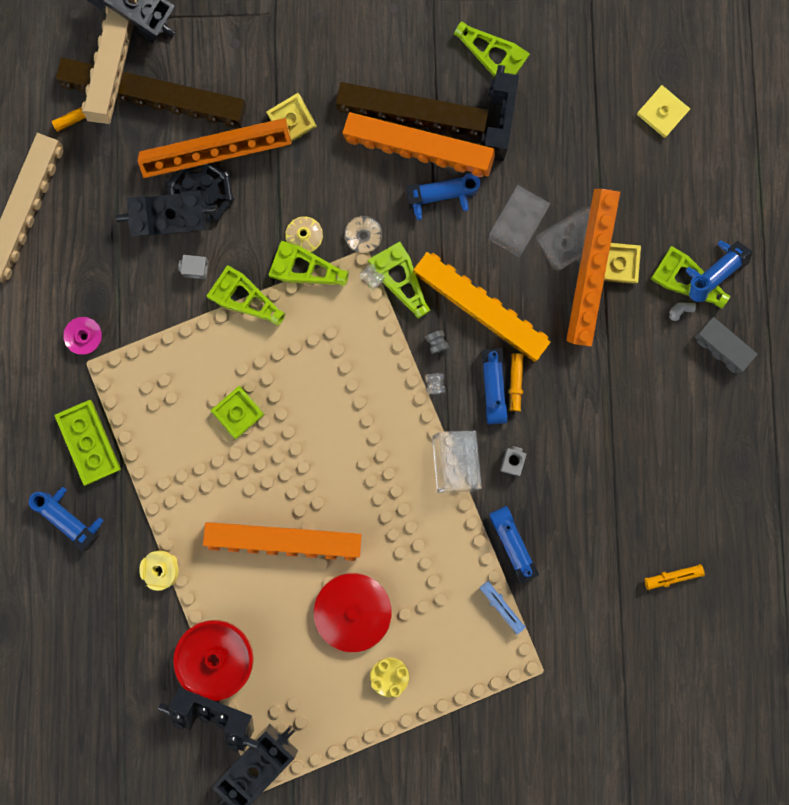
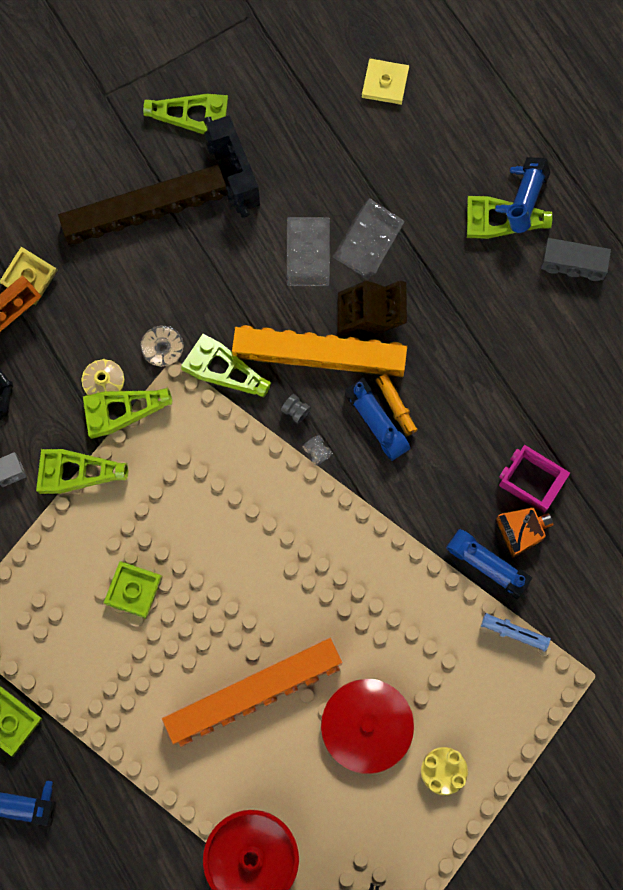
camera: 25 degrees left, 10 degrees down
light yellow plate [140,550,179,591] -> none
orange brick [342,112,495,177] -> none
clear wheel [359,264,385,291] -> none
blue piece [405,173,480,220] -> none
clear brick [432,431,482,493] -> none
light grey brick [500,446,526,476] -> none
orange brick [566,189,620,346] -> none
light yellow plate [604,243,641,284] -> none
light grey arm [669,302,696,321] -> none
none -> dark brown bracket [338,280,407,334]
none -> orange torso [496,508,553,558]
none -> dark pink window [499,445,570,514]

